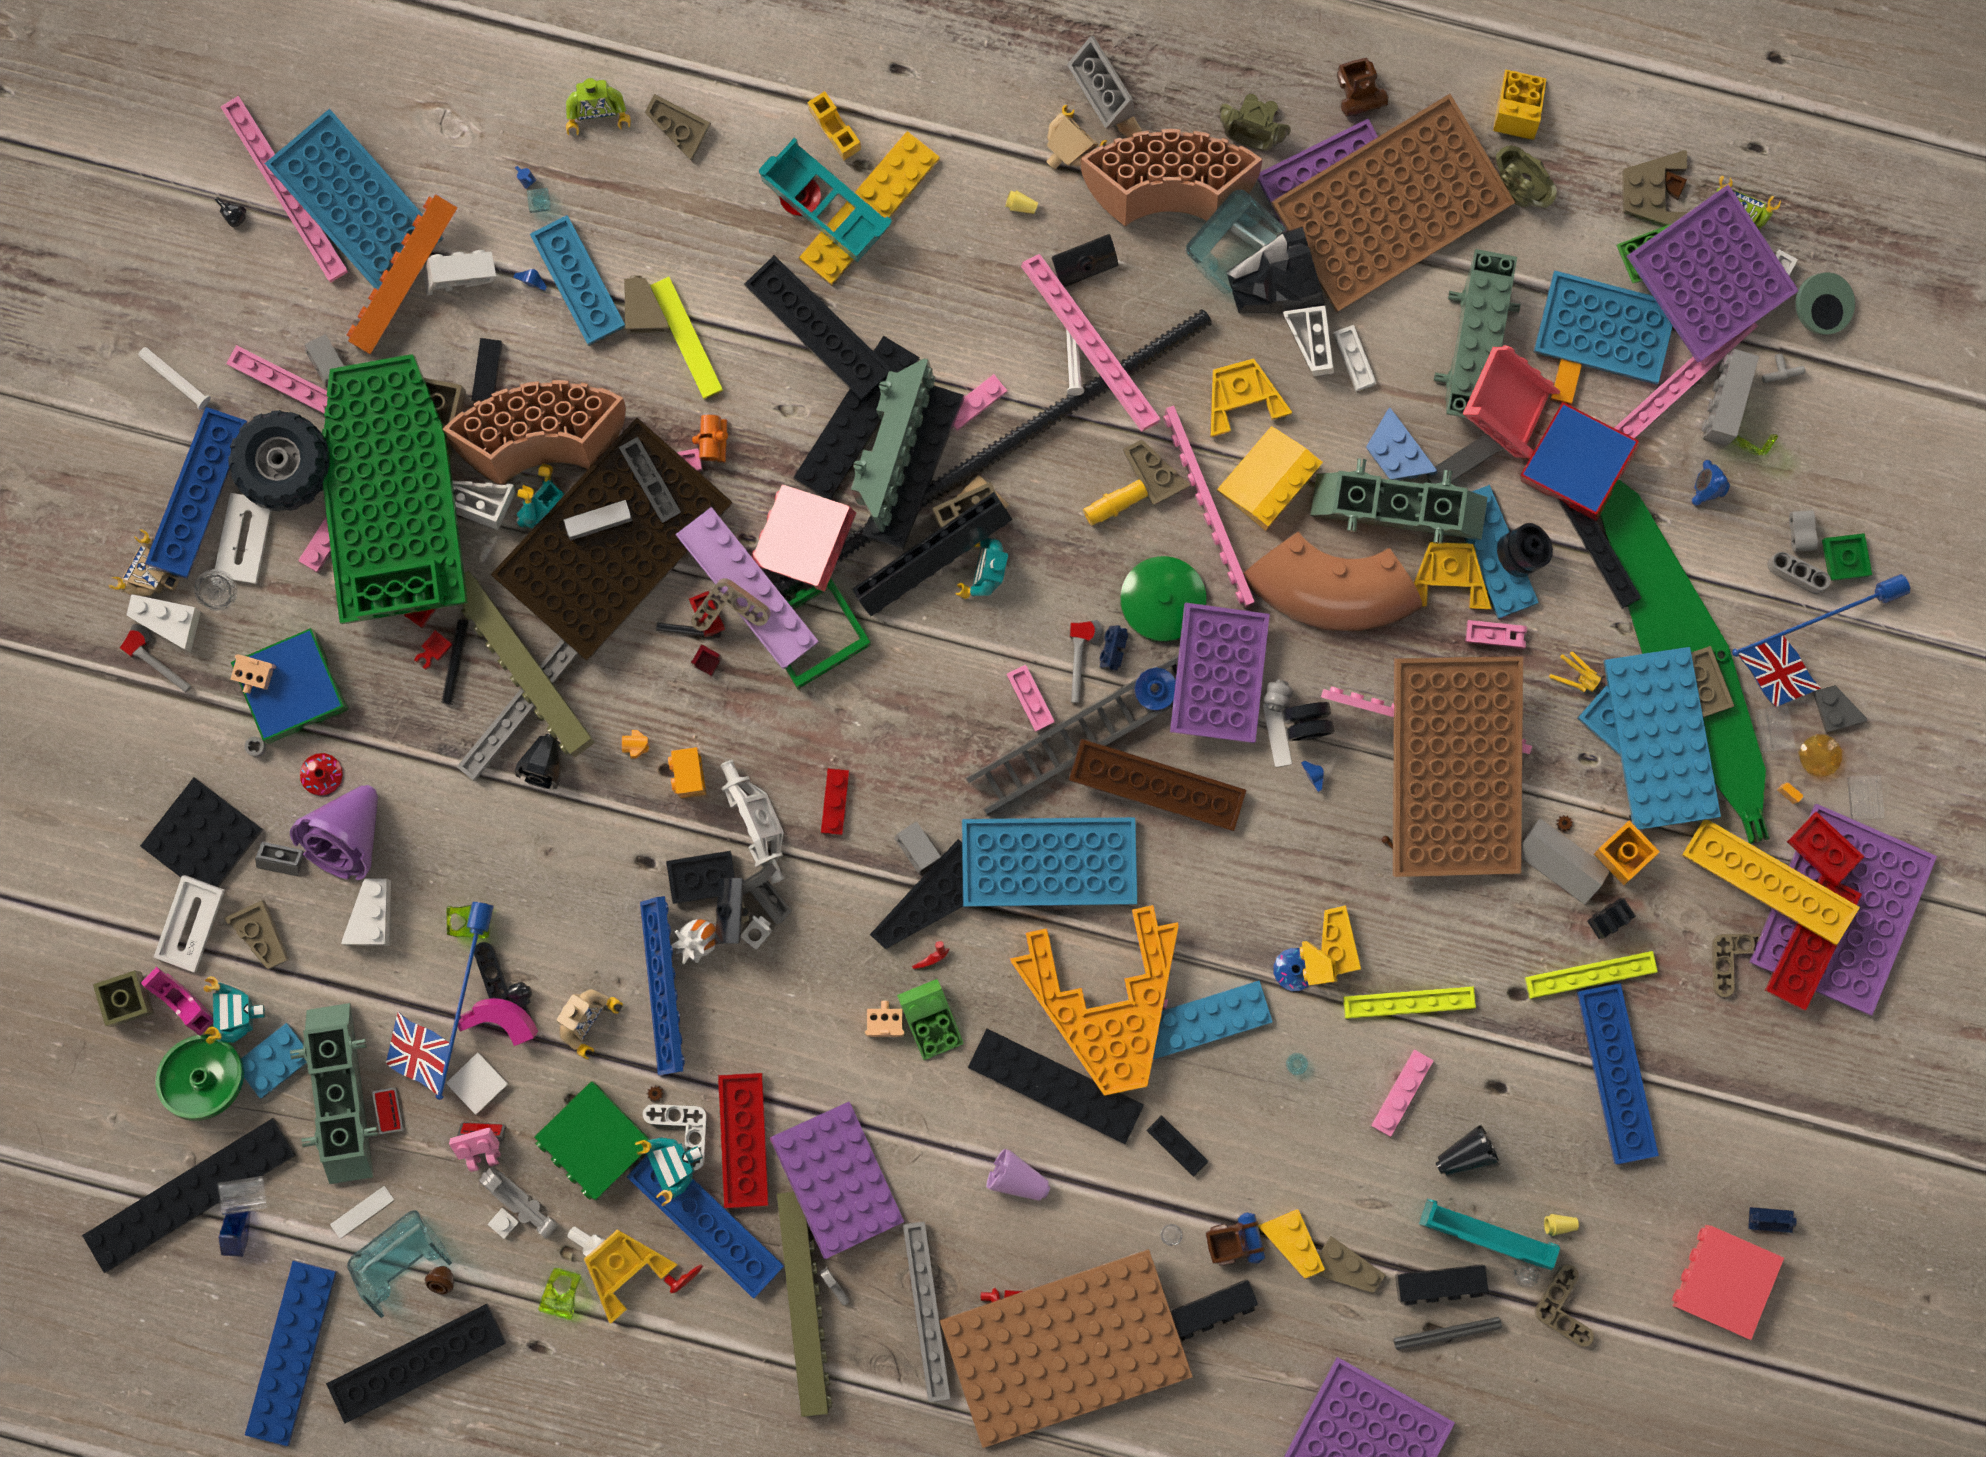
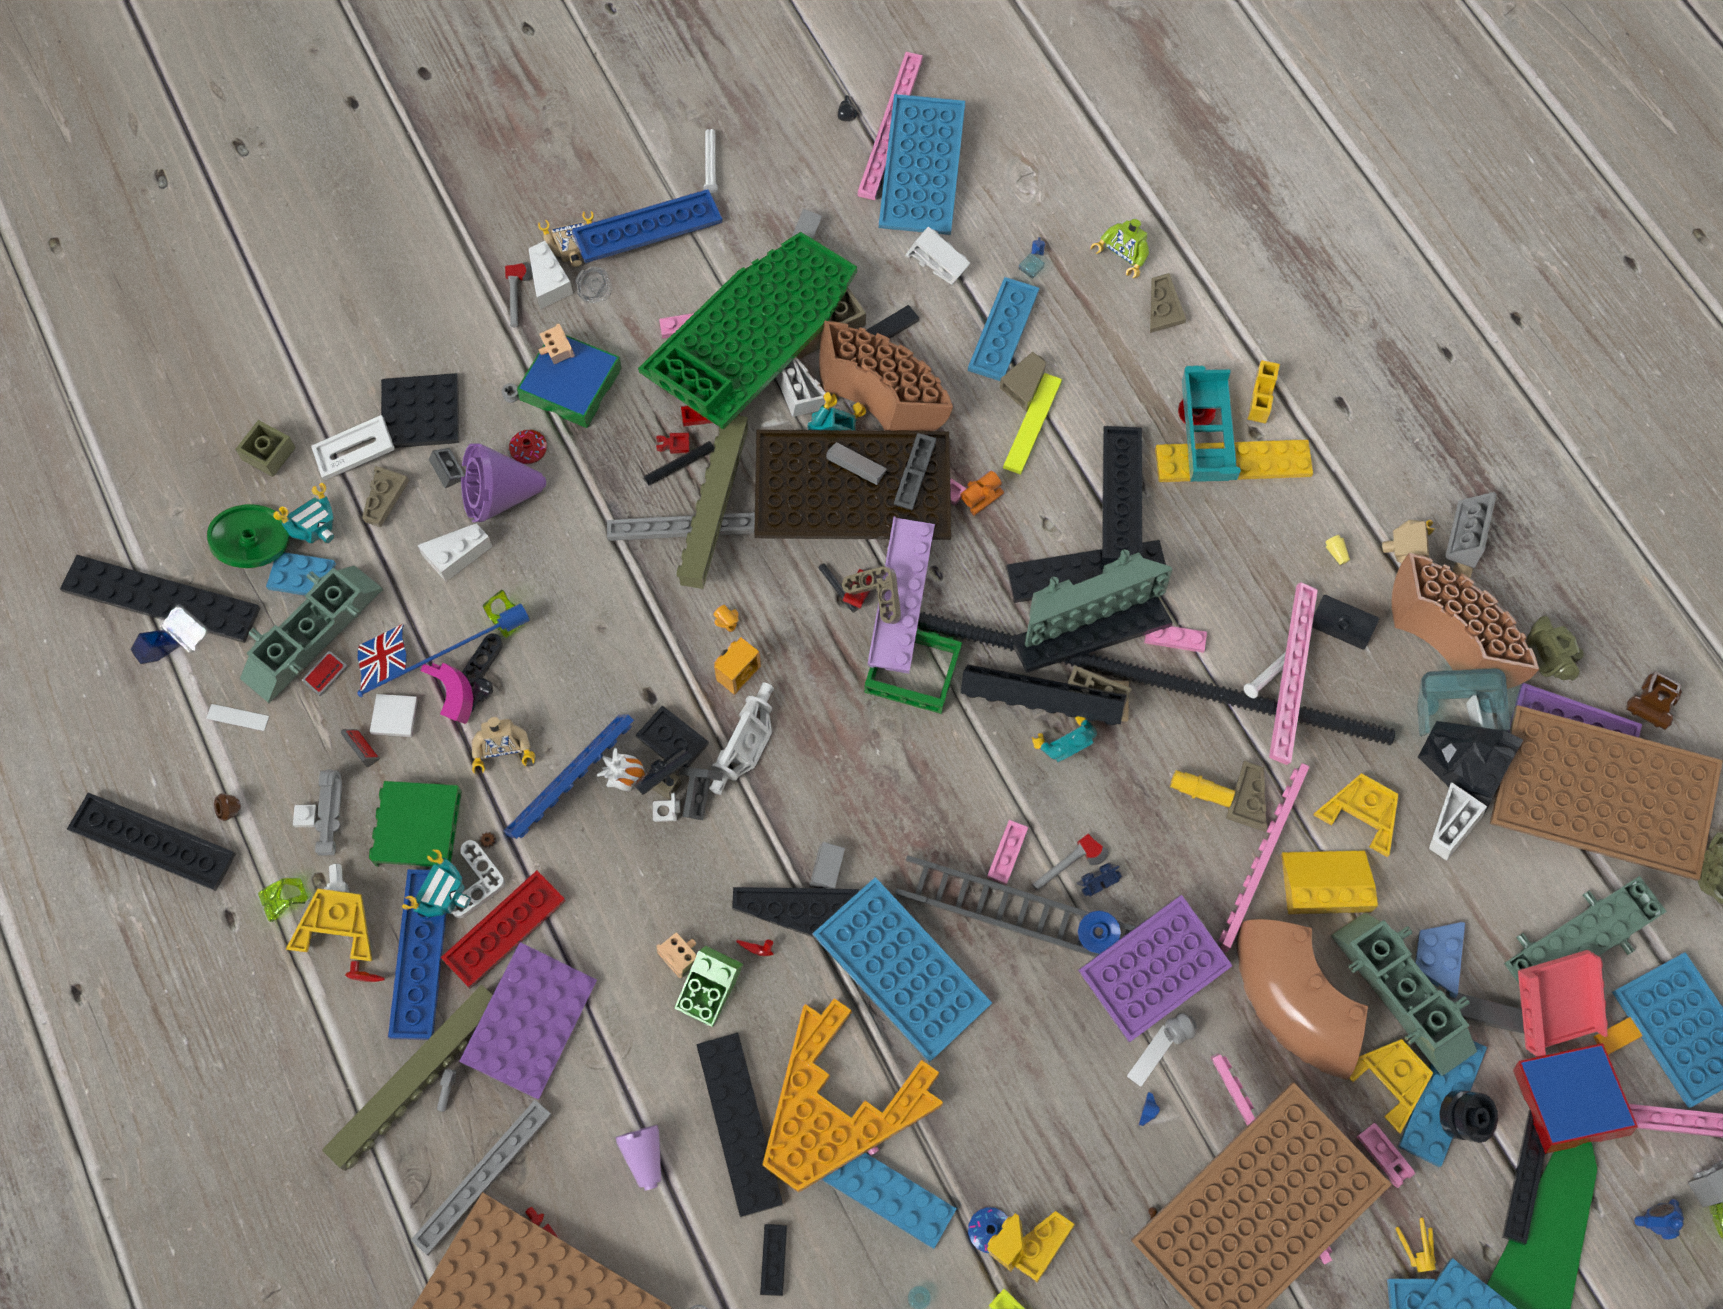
camera: 50 degrees right, 15 degrees down
dark pink arch [141,967,213,1036] -> none
white piece [213,493,272,584] -> none
bright pink plate [226,345,328,414] -> none
black wheel [228,410,330,512] -> none
blue plate [245,1260,337,1446] -> none
orange brick [346,194,458,354] -> none
clear light blue windscreen [347,1210,452,1318] -> none
bright pink plate [449,1128,501,1172] -> none
blue piece [513,269,547,291] -> none
black cone [515,734,561,789] -> none
dark red panel [691,644,722,677] -> none
panel [751,485,856,592] -> none
red plate [821,768,849,835] -> none
reddish brown plate [1068,739,1246,831] -> none
green dish [1120,556,1206,642] -> none
black wheel [1282,702,1335,741] -> none
white tile [1333,325,1376,392] -> none

